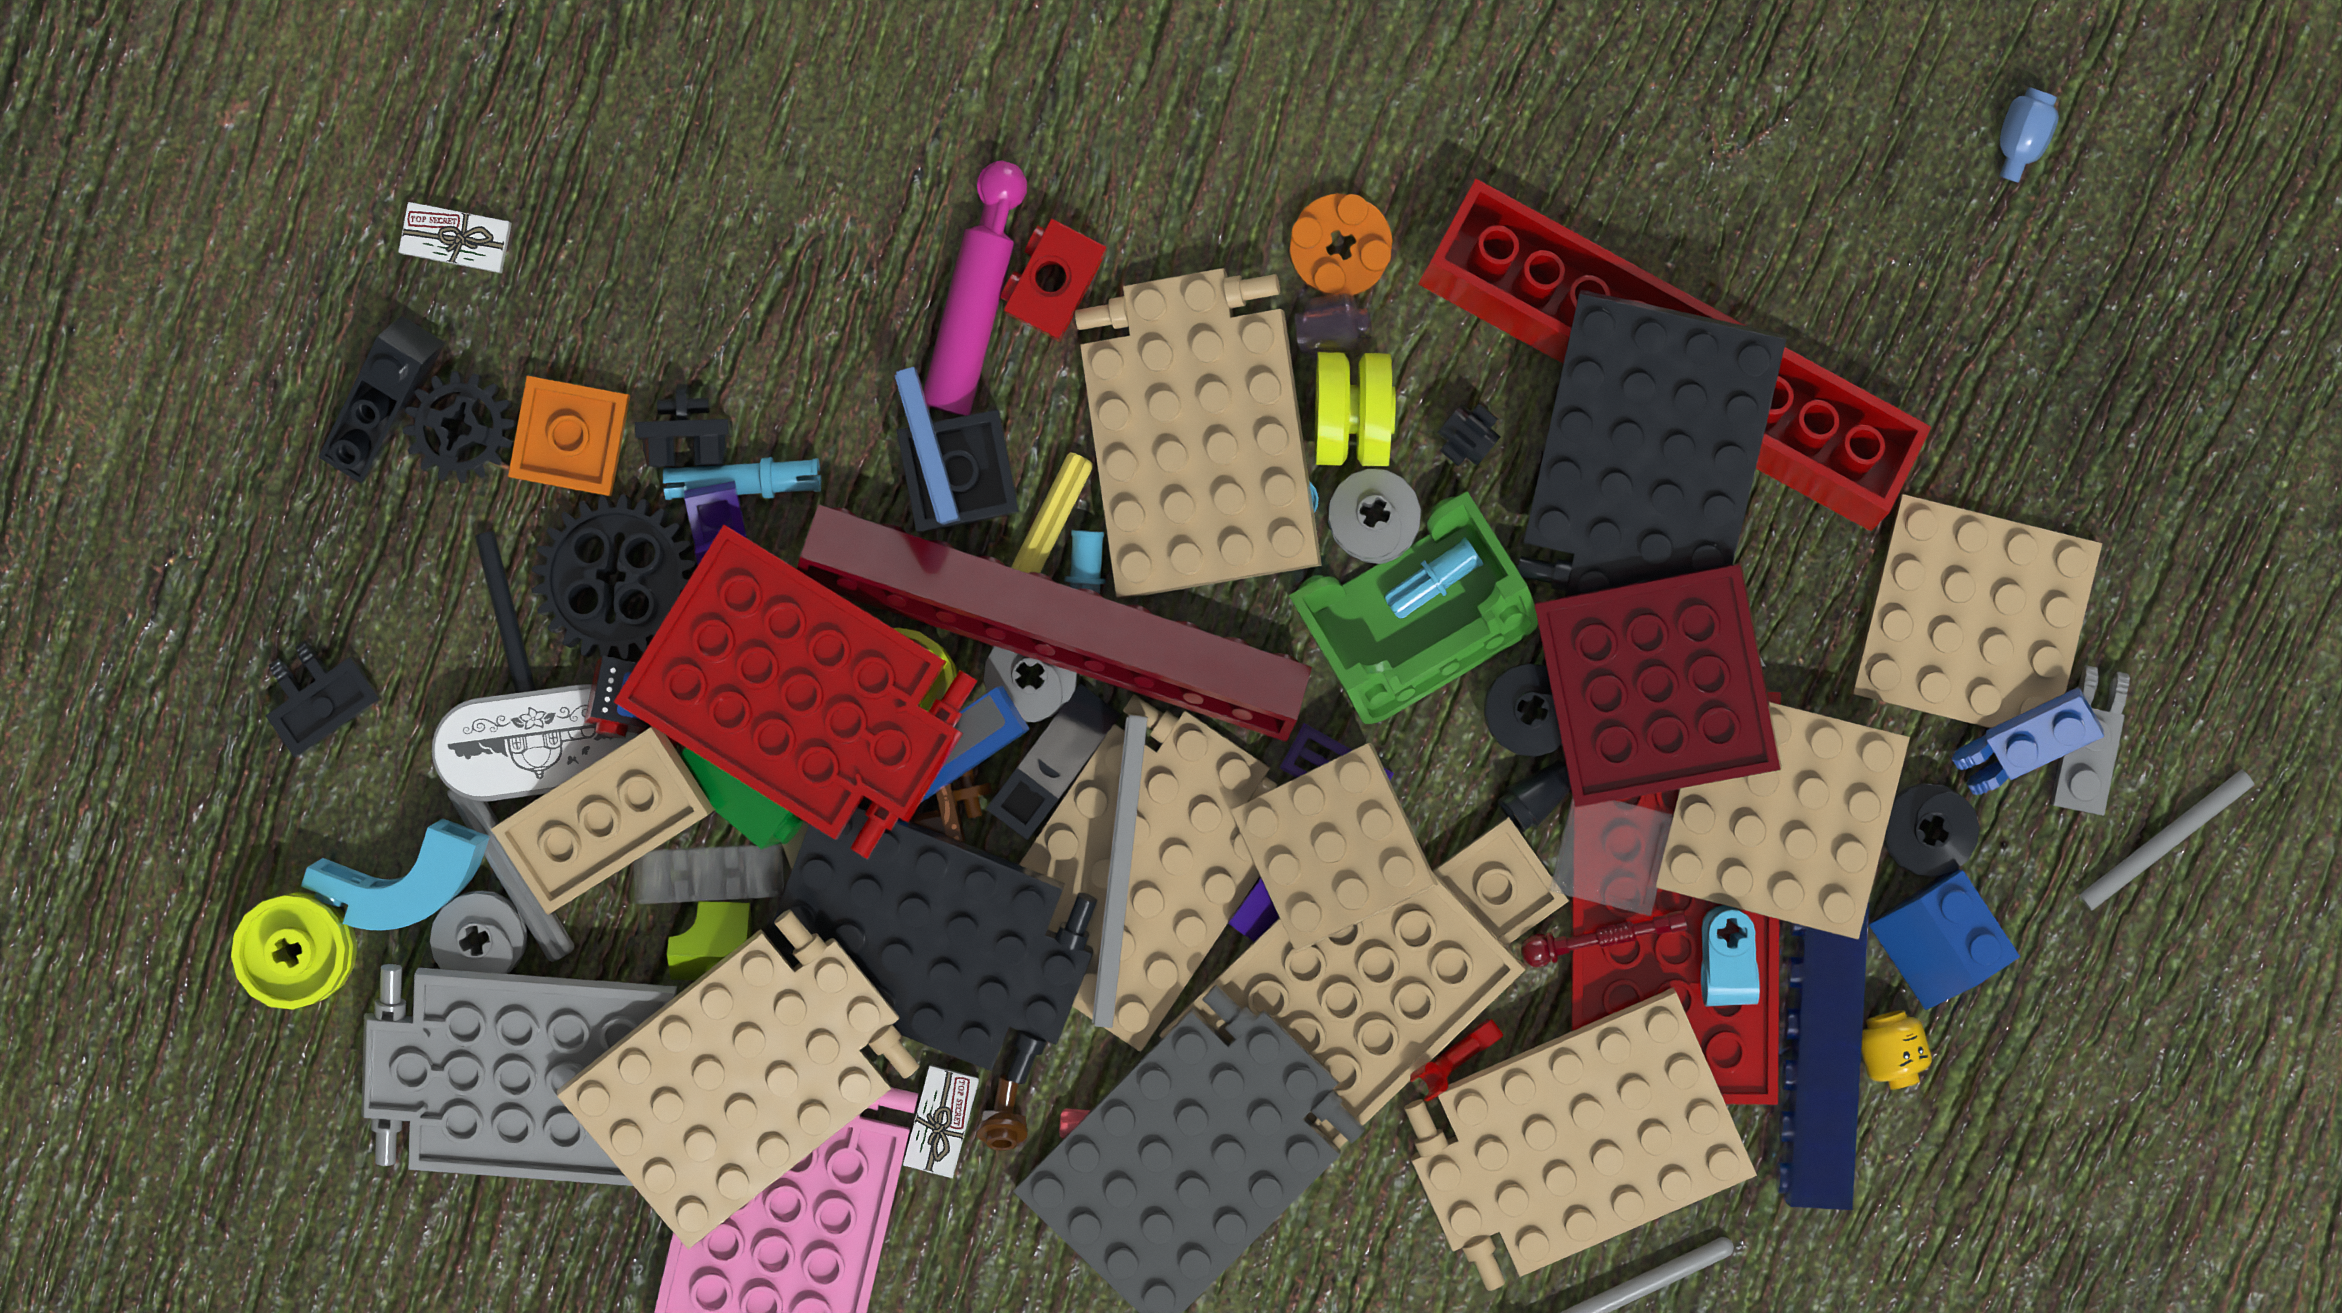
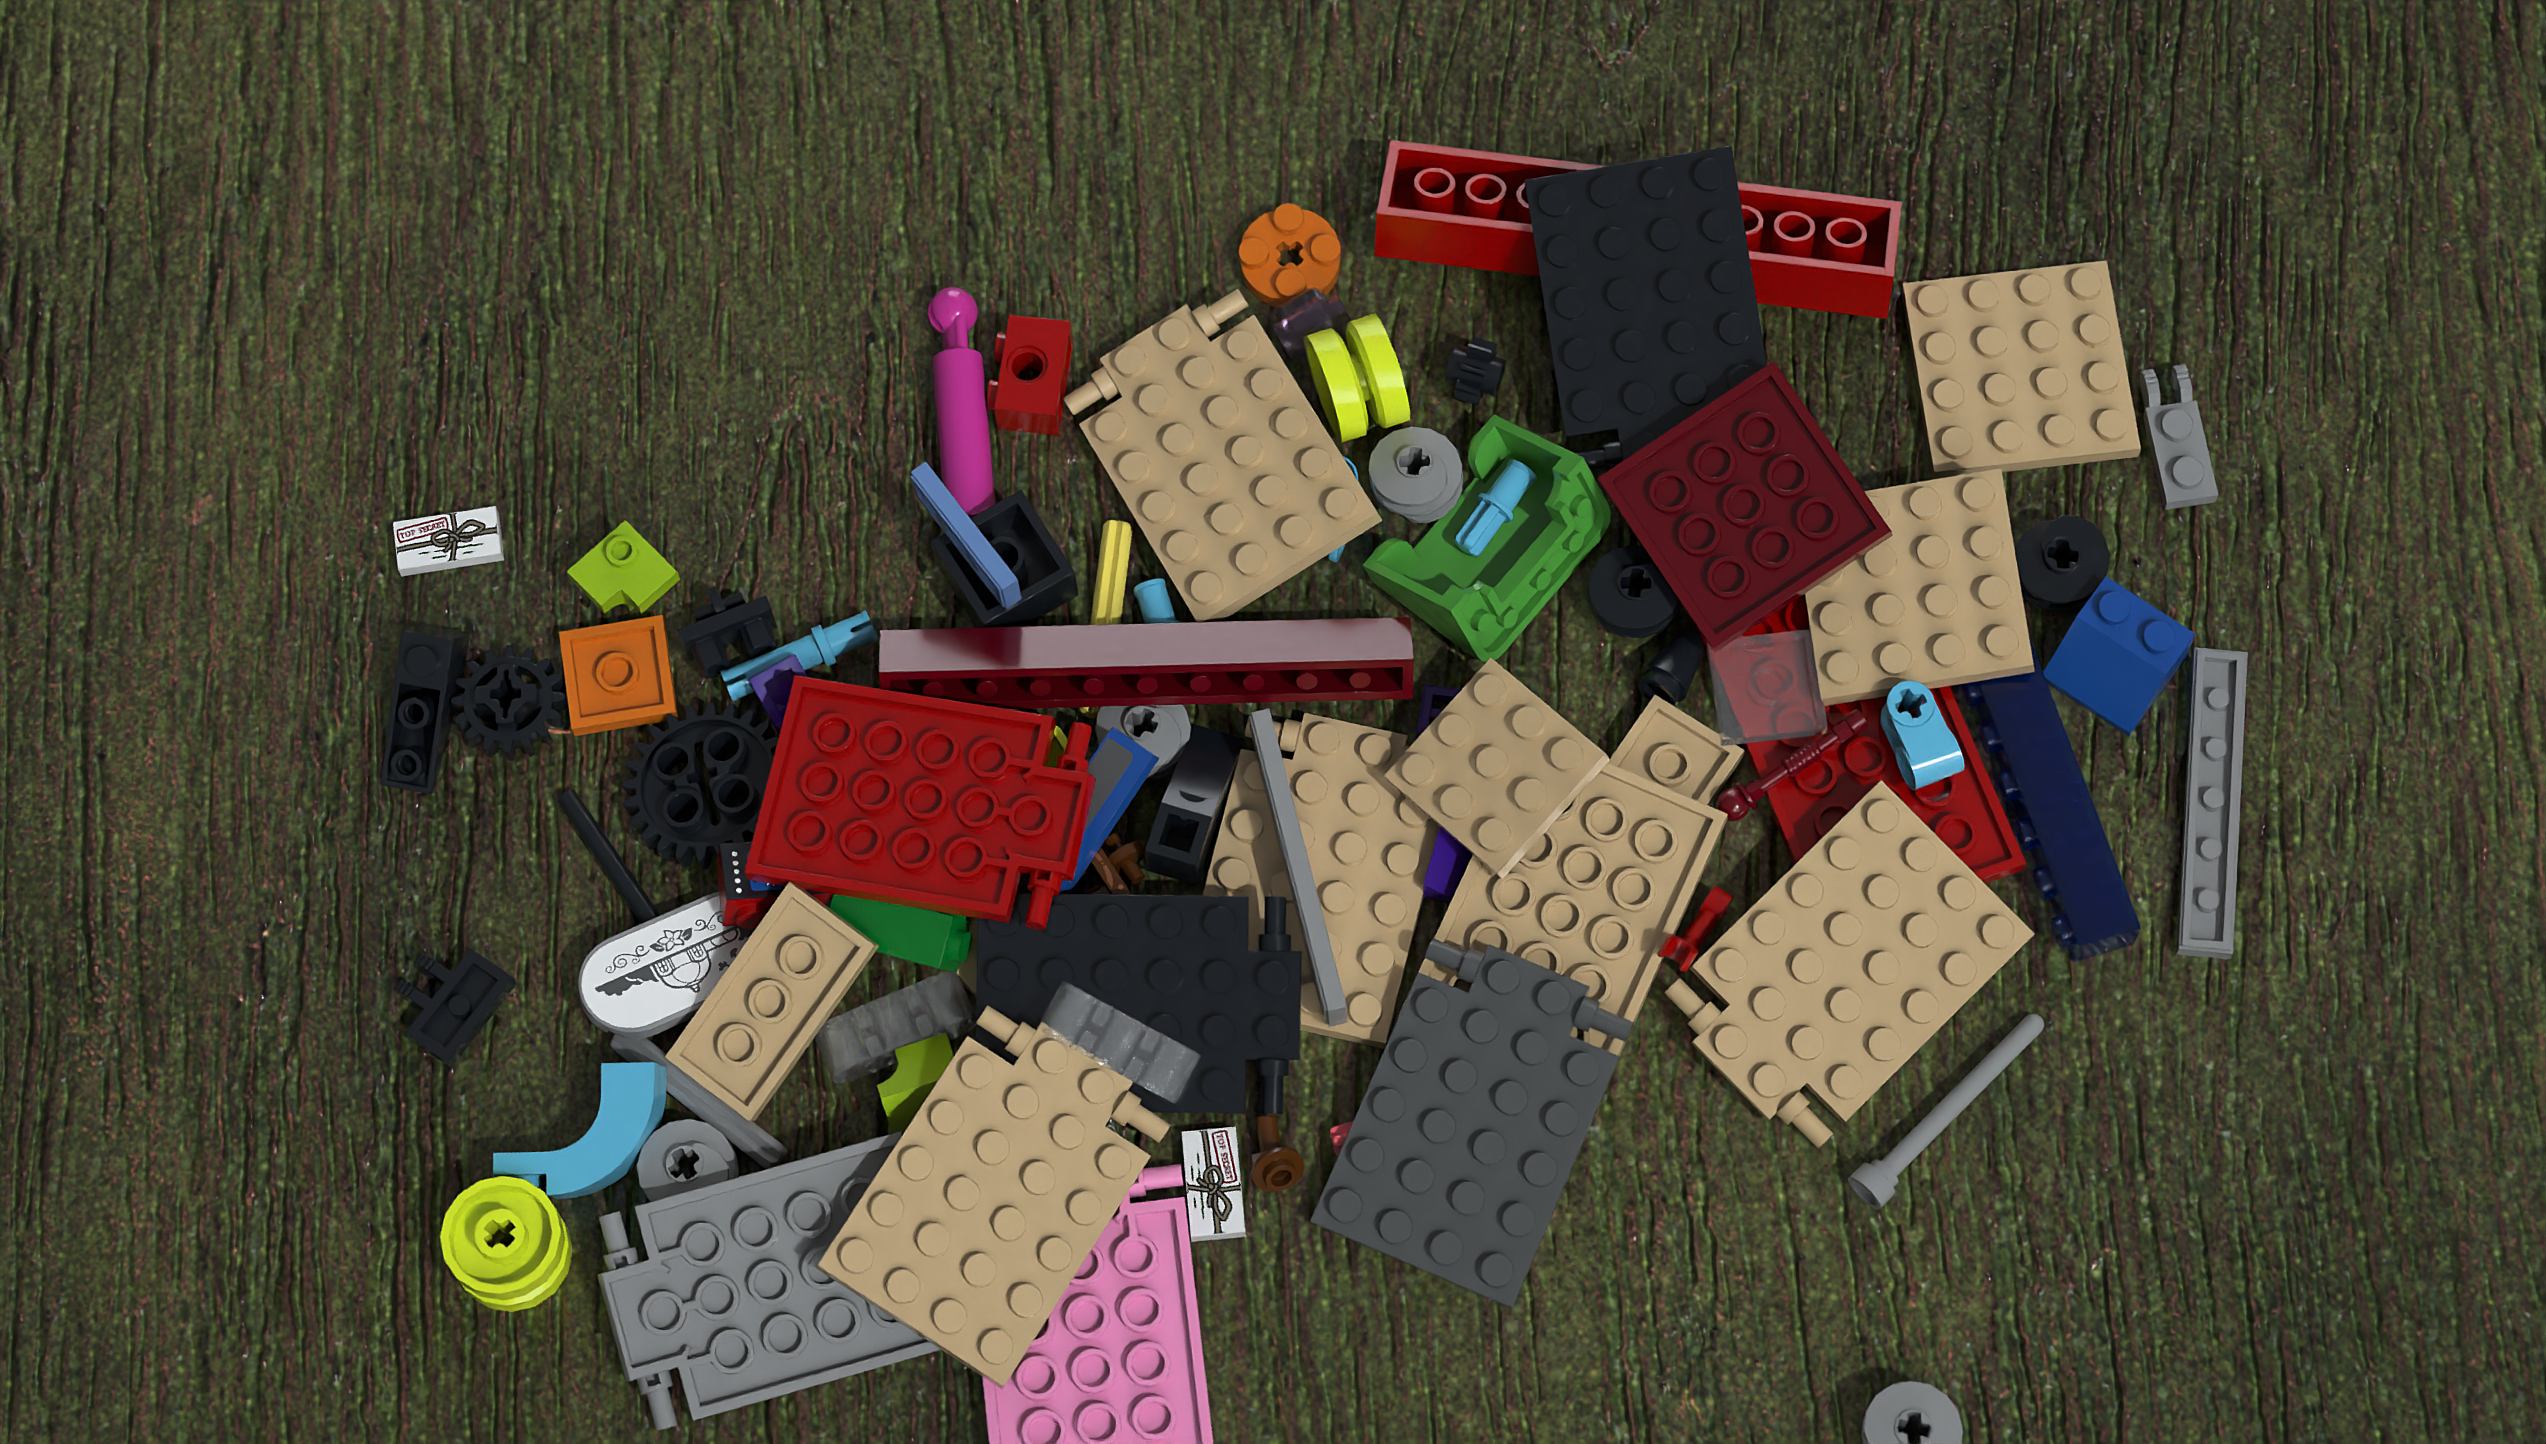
camera: 15 degrees left, 20 degrees down
yellow head [1858,1010,1932,1090] -> none
hinge [1951,688,2104,795] -> none
light grey bar [2079,769,2254,911] -> none
none -> lime brick [567,520,680,614]
none -> clear beam [1037,981,1202,1104]
none -> light grey tile [2176,647,2248,959]

